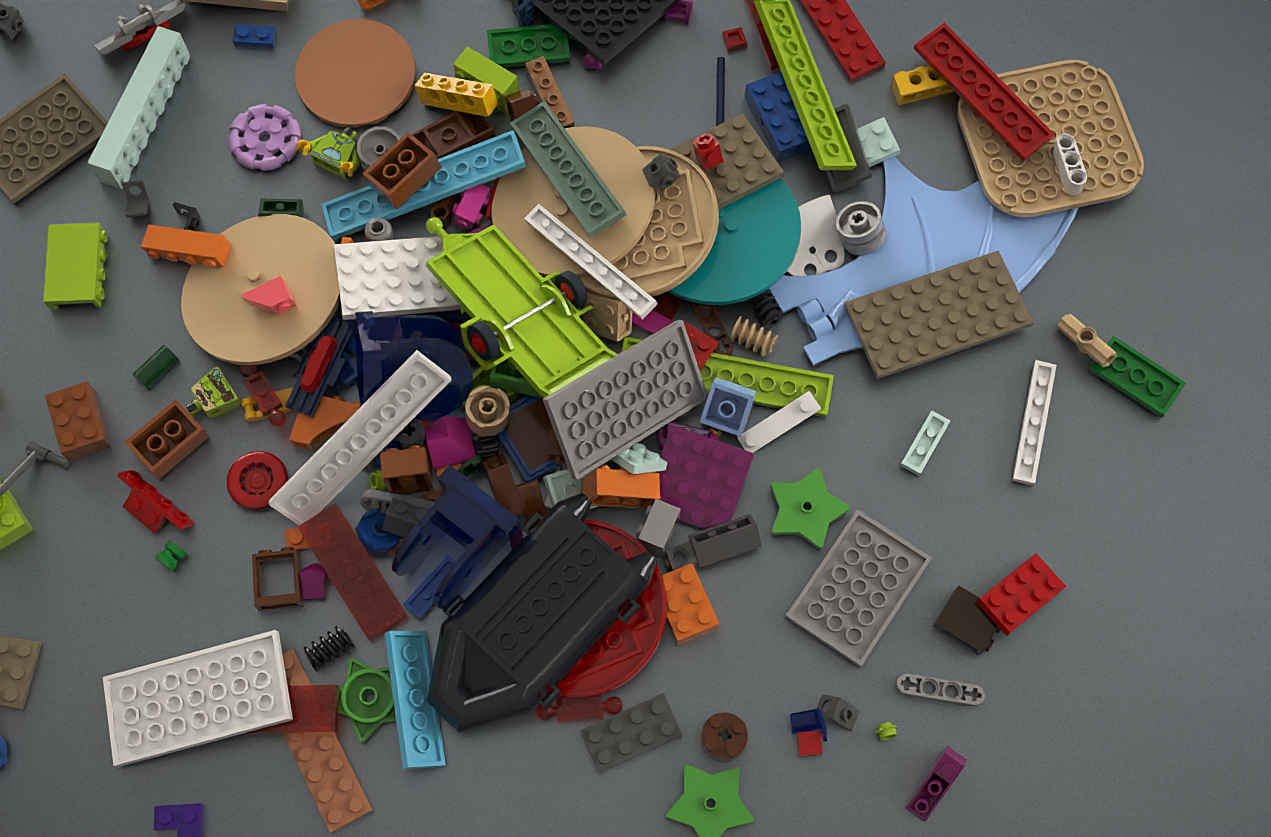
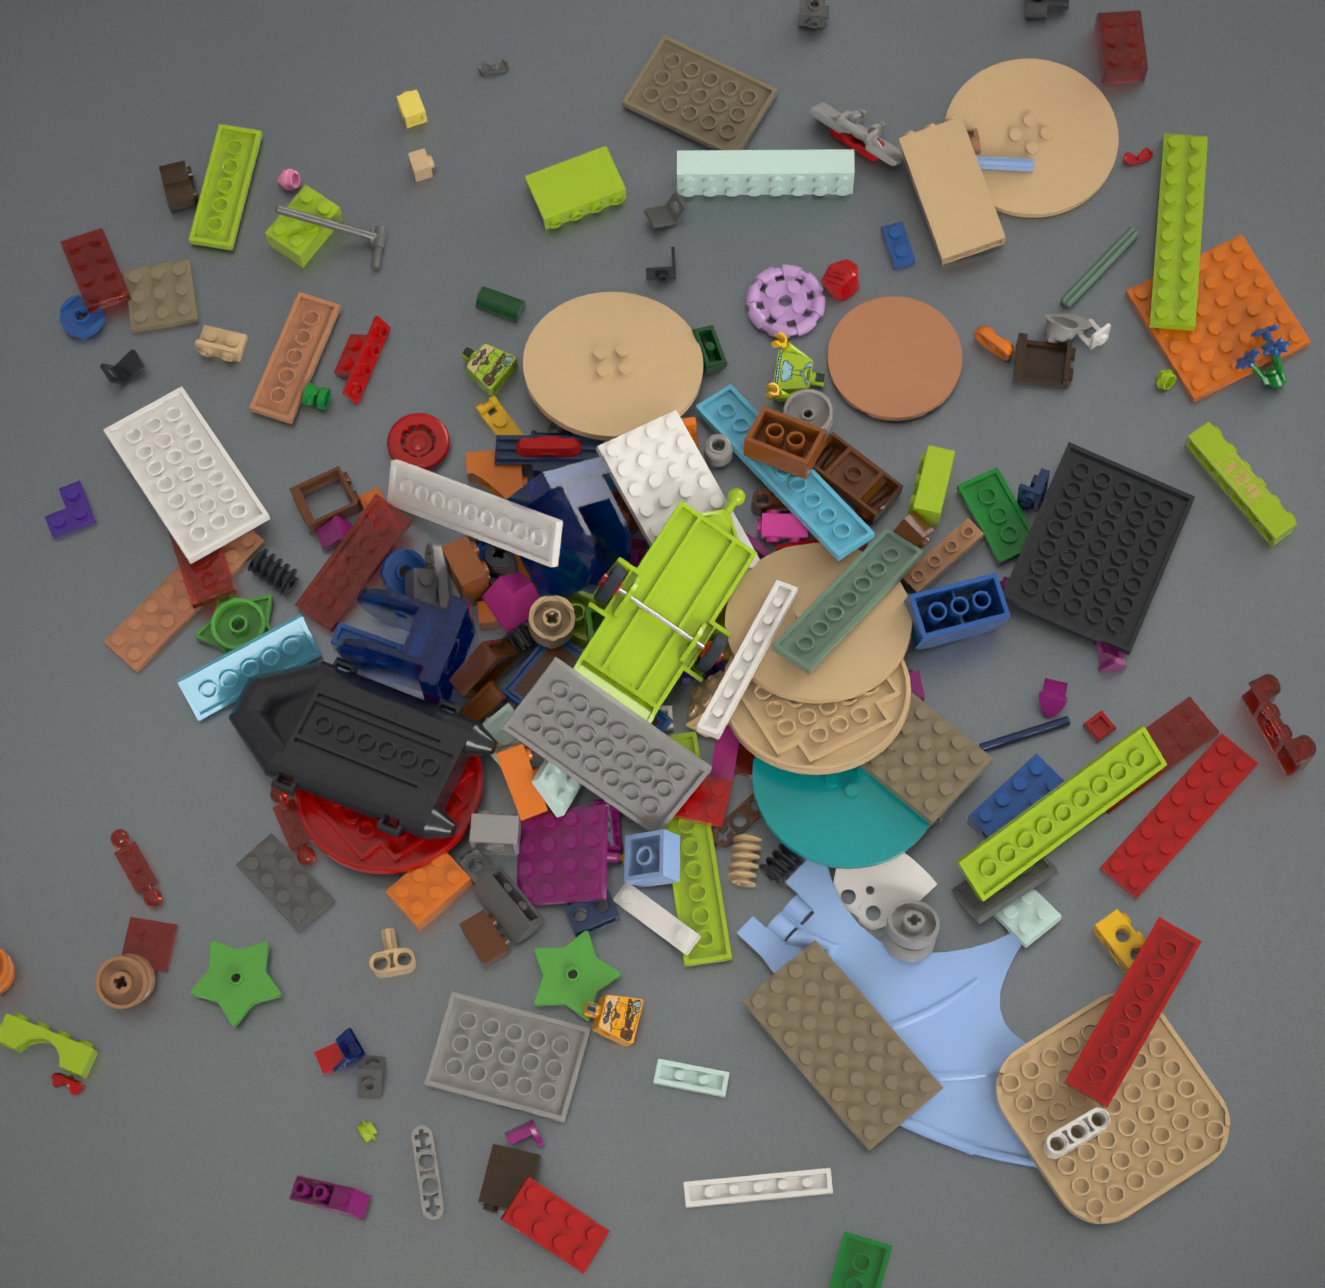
camera: 75 degrees right, 0 degrees up
dark orange brick [45,381,111,461] -> none
dark orange brick [125,399,209,480] -> none
orange brick [140,224,232,268] -> none
clear red plate [239,365,286,427] -> none
coral slope [241,276,296,314] -> none
yellow brick [414,73,499,117] -> none
dark green tile [455,455,482,480] -> none
dark grey brick [642,154,680,191] -> none
red brick [692,134,724,170] -> none
reddish brown brick [700,712,748,763] -> none
tan piece [1057,314,1117,367] -> none
none -> black bracket [100,349,145,385]
none -> tan bracket [194,325,248,362]
none -> nougat plate [249,292,341,424]
none -> tan beam [369,928,417,978]
none -> reddish brown brick [459,909,511,969]
none -> magenta tile [505,1120,545,1148]
none -> dark blue brick [564,889,620,937]
none -> torso [583,995,644,1047]
none -> red hair [821,259,860,301]
none -> blue brick [904,572,1011,649]
none -> magenta tile [1039,678,1068,718]

